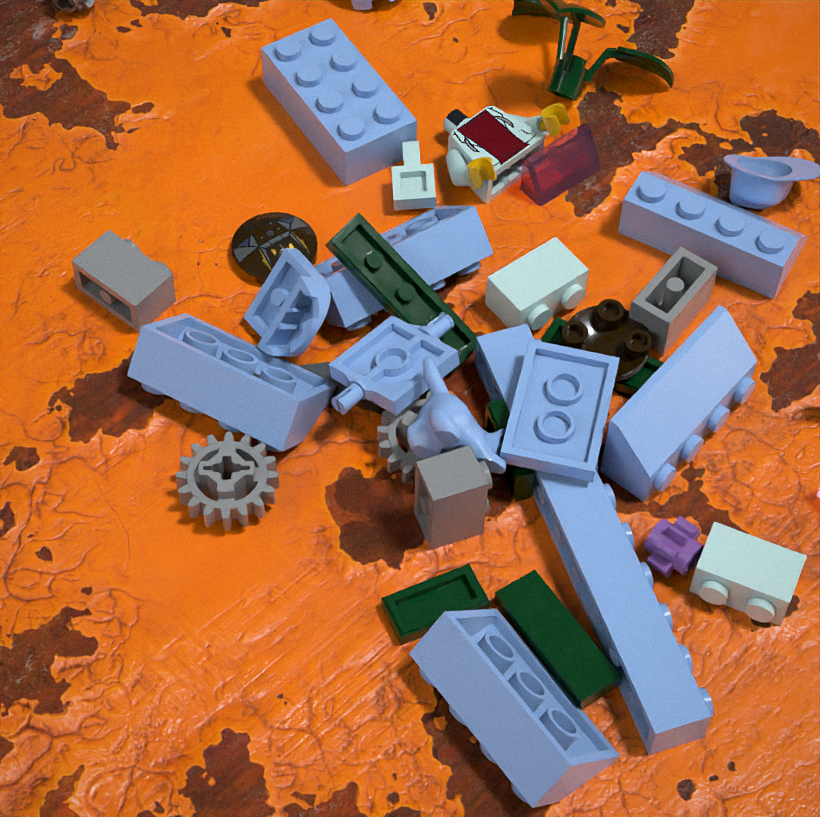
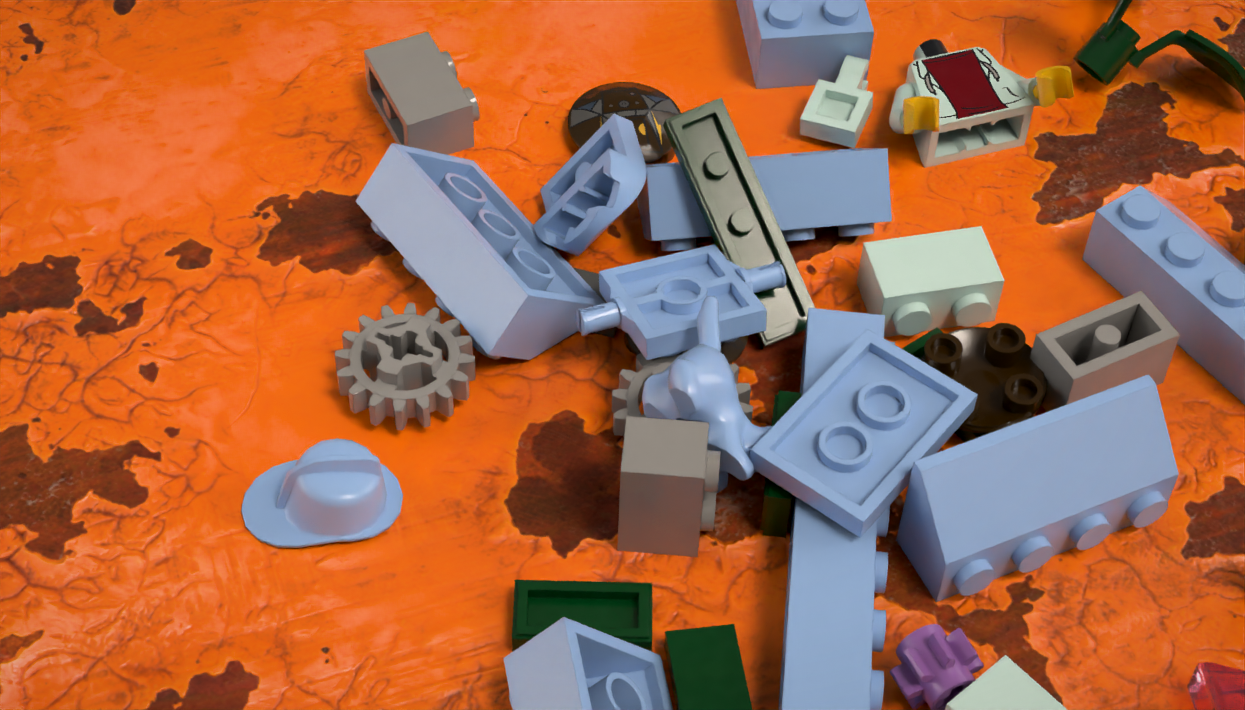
camera: 25 degrees right, 5 degrees down
clear pink slope [520,123,601,206] -> none
none -> light blue piece [241,438,403,548]

